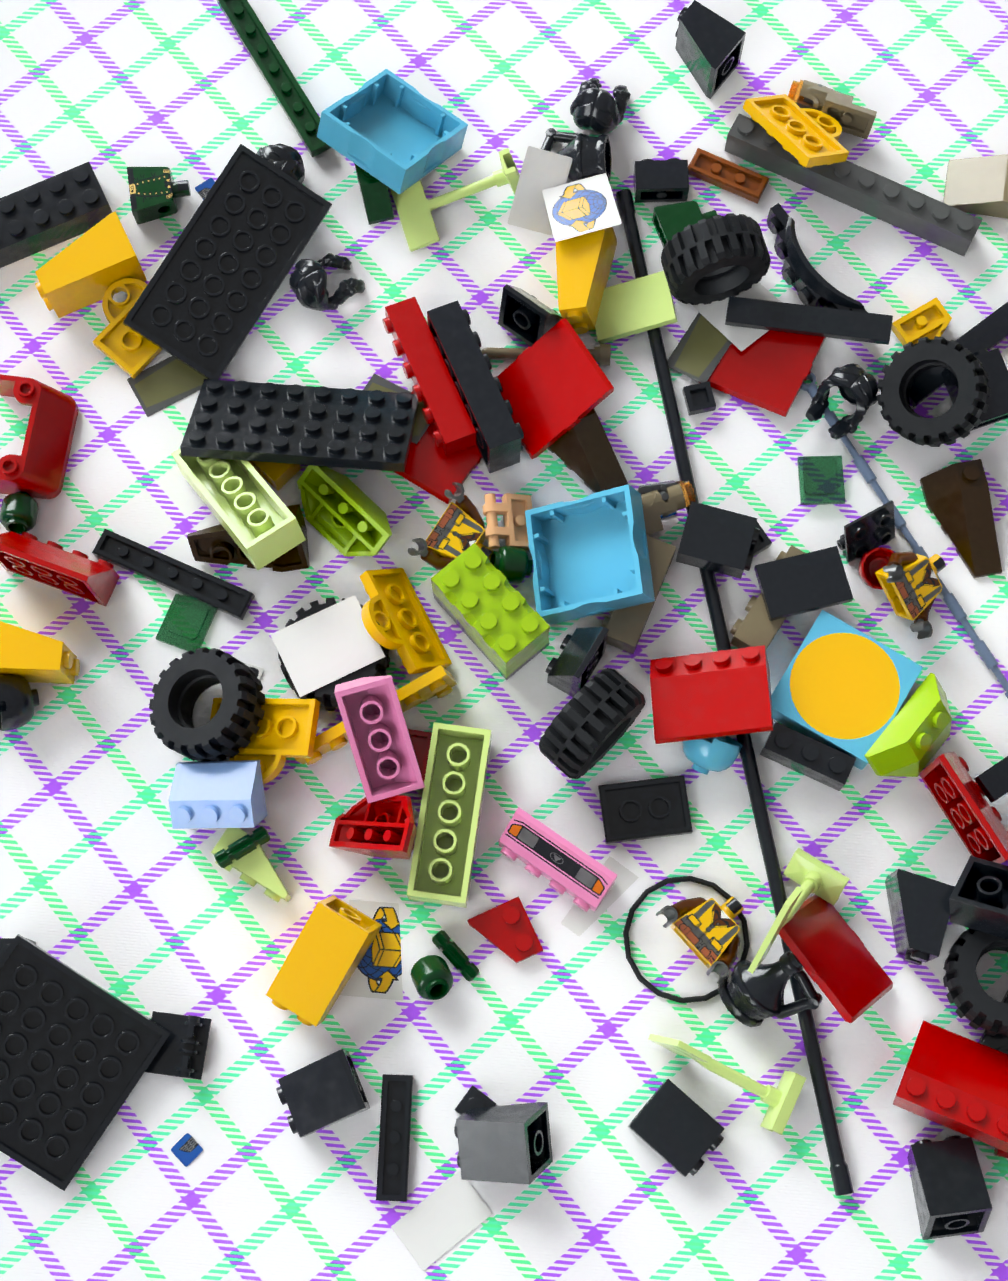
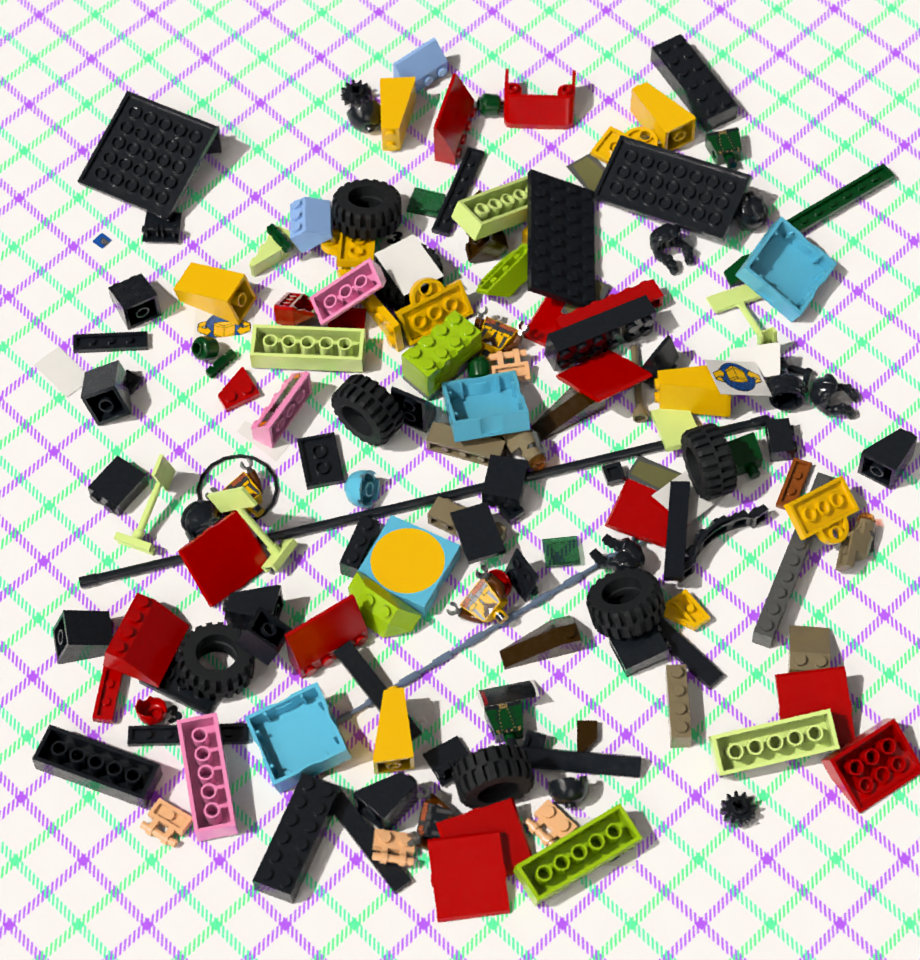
camera: 85 degrees right, 15 degrees down
red slope [650,645,773,744] -> none

